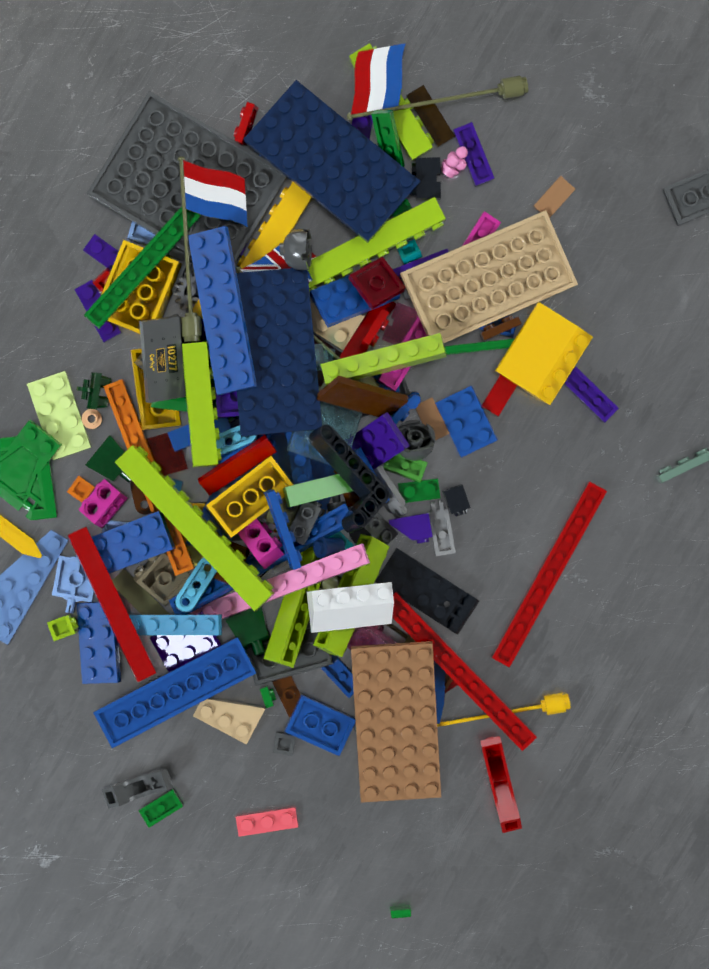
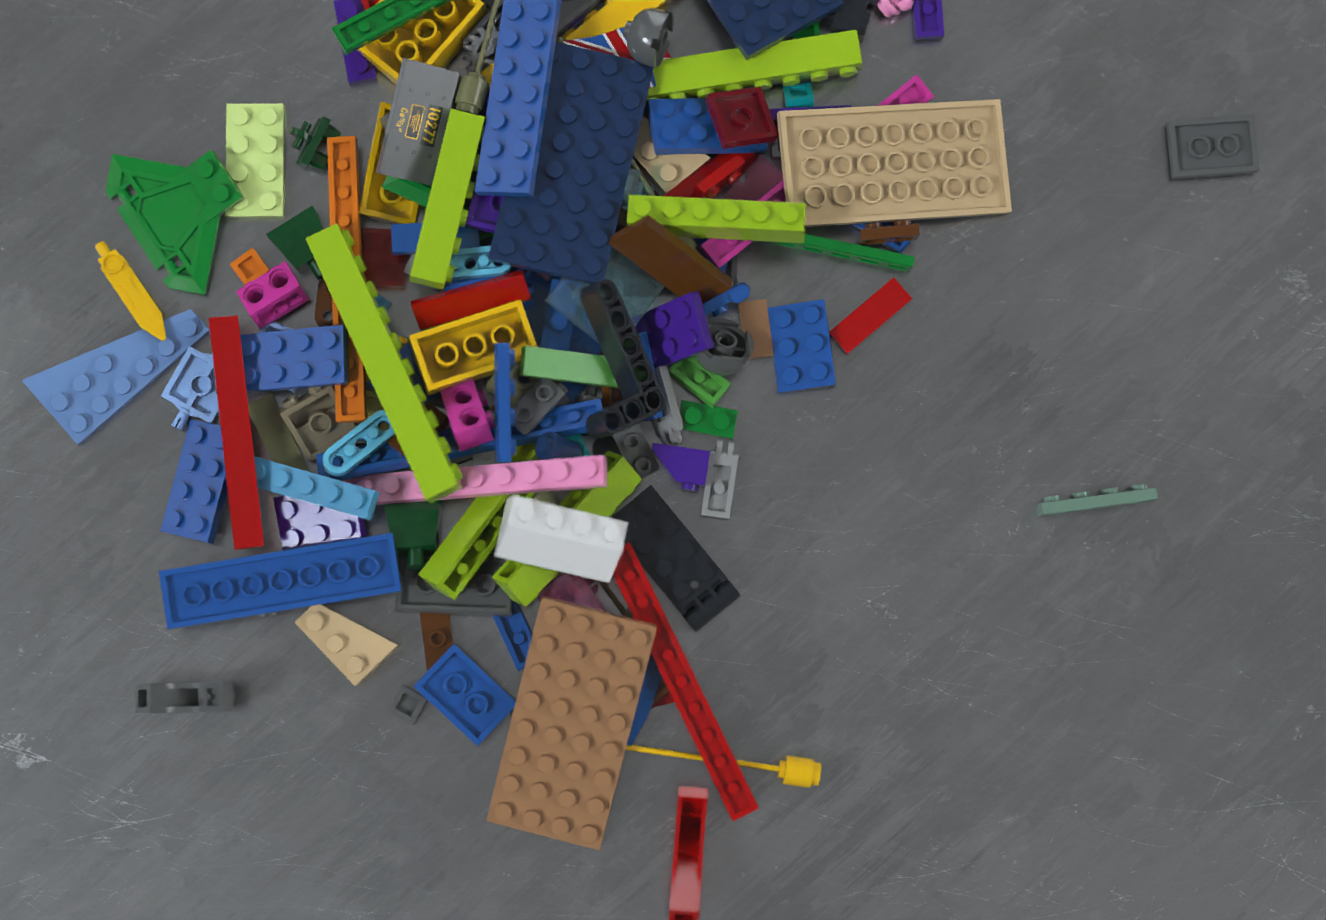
camera: 15 degrees right, 5 degrees down
lime bracket [47,614,79,641] -> none
light nougat plate [82,409,102,429] -> none
green plate [138,789,184,828] -> none
coral plate [236,807,299,837] -> none
green plate [260,685,277,708] -> none
black brick [442,484,471,517] -> none
red plate [491,481,607,668] -> none
yellow slope [495,302,593,405] -> none
medium nougat tile [533,176,575,218] -> none
dark purple plate [564,366,619,423] -> none

